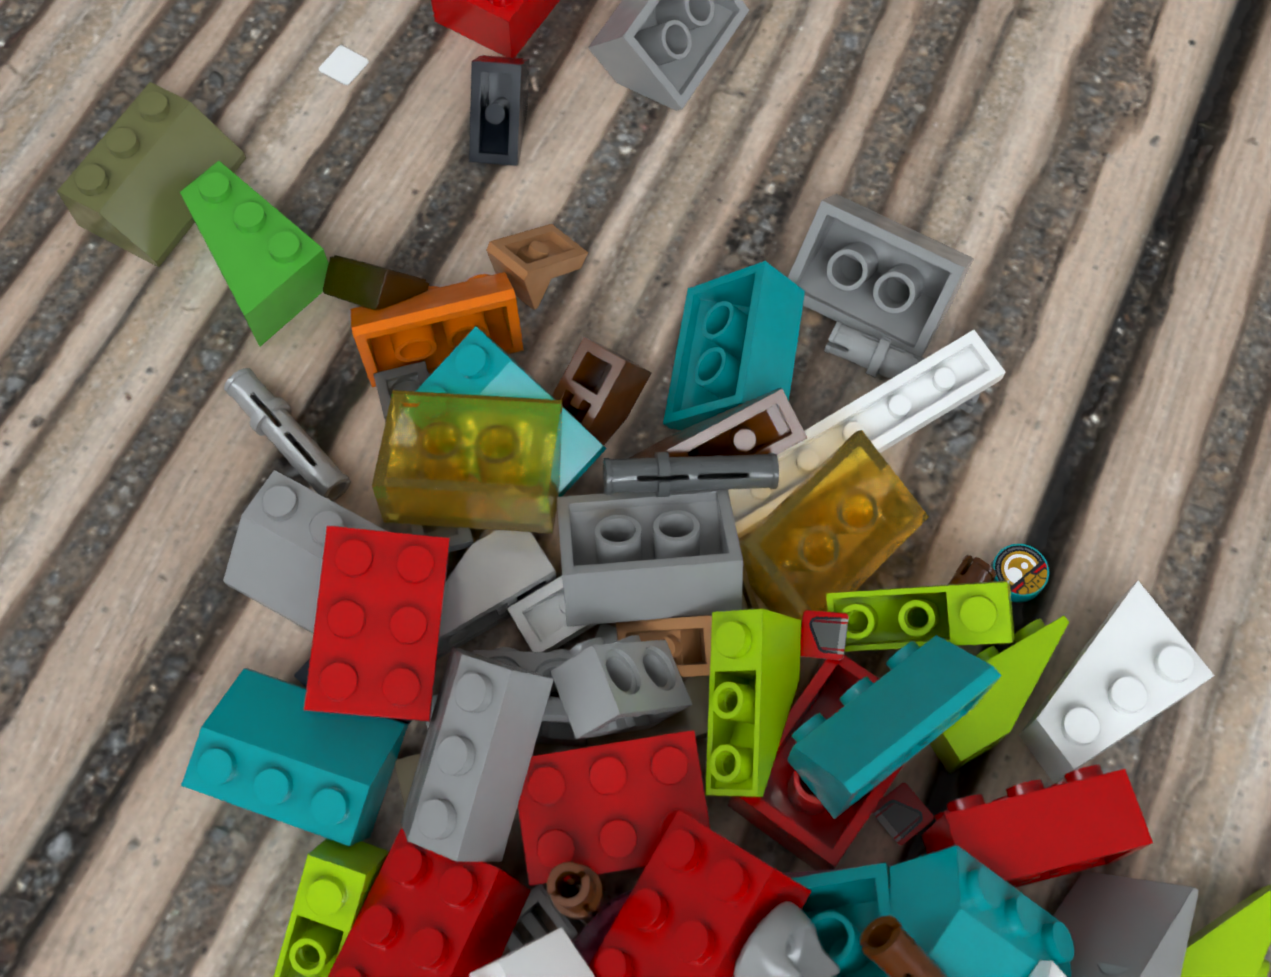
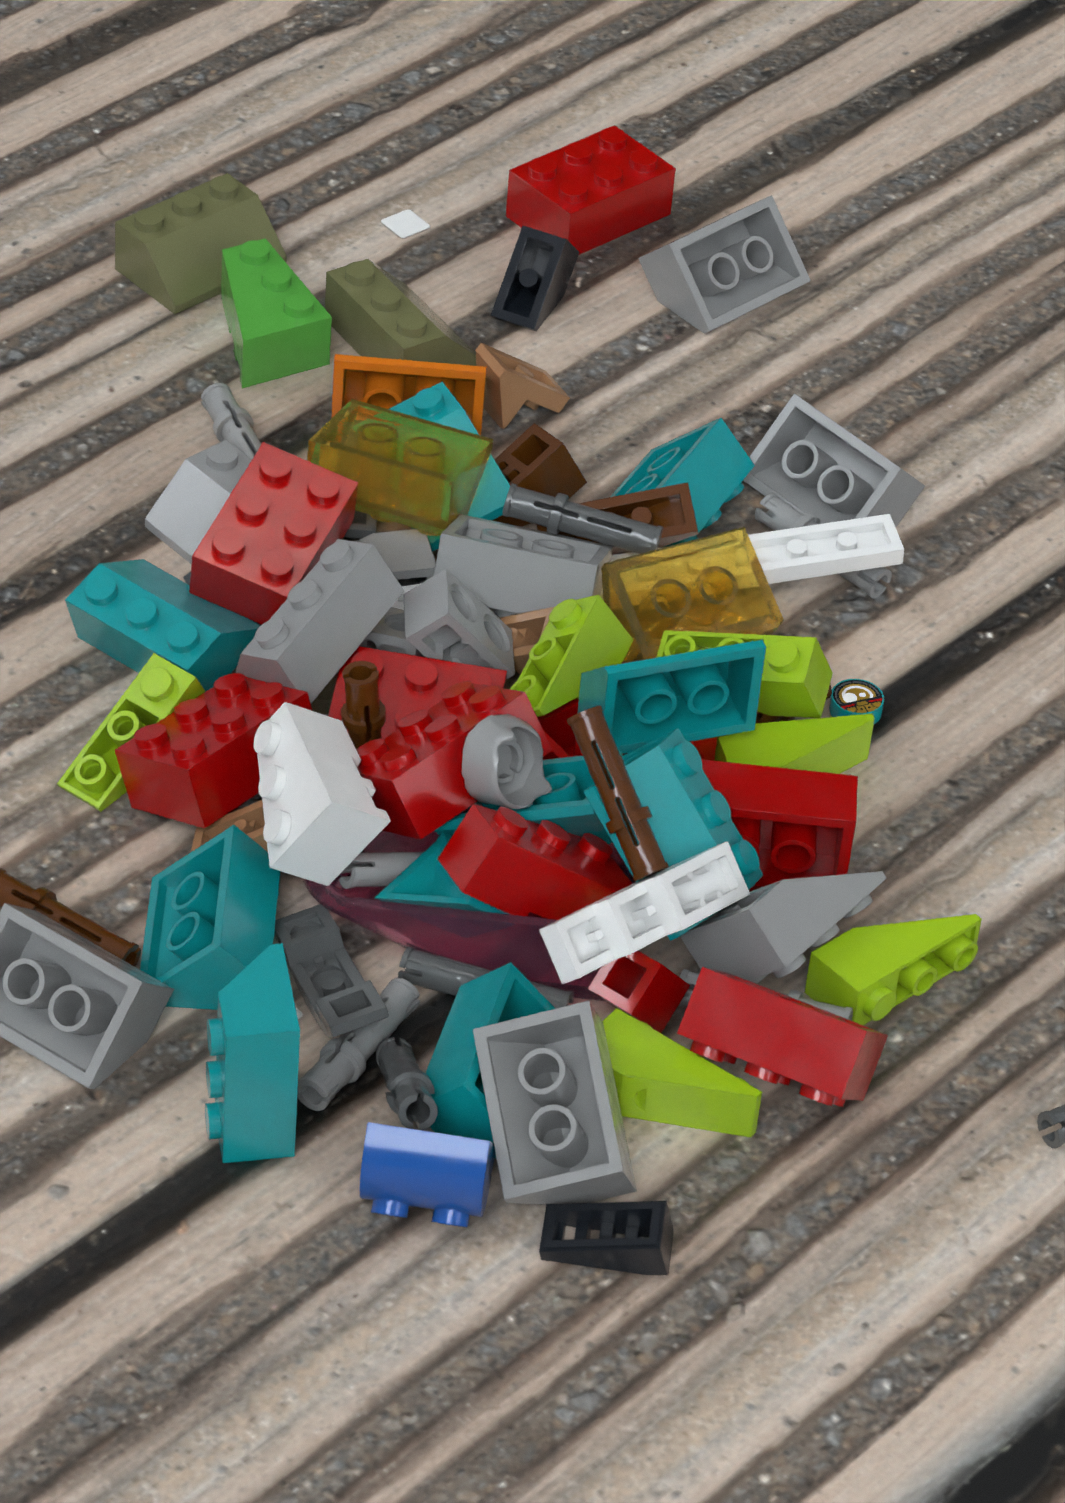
camera: 15 degrees right, 25 degrees down
dark brown slope [323,255,429,310] -> none
sticker [800,610,849,660] -> none
white wedge [1019,581,1214,784] -> none
none -> olive slope [325,259,476,366]

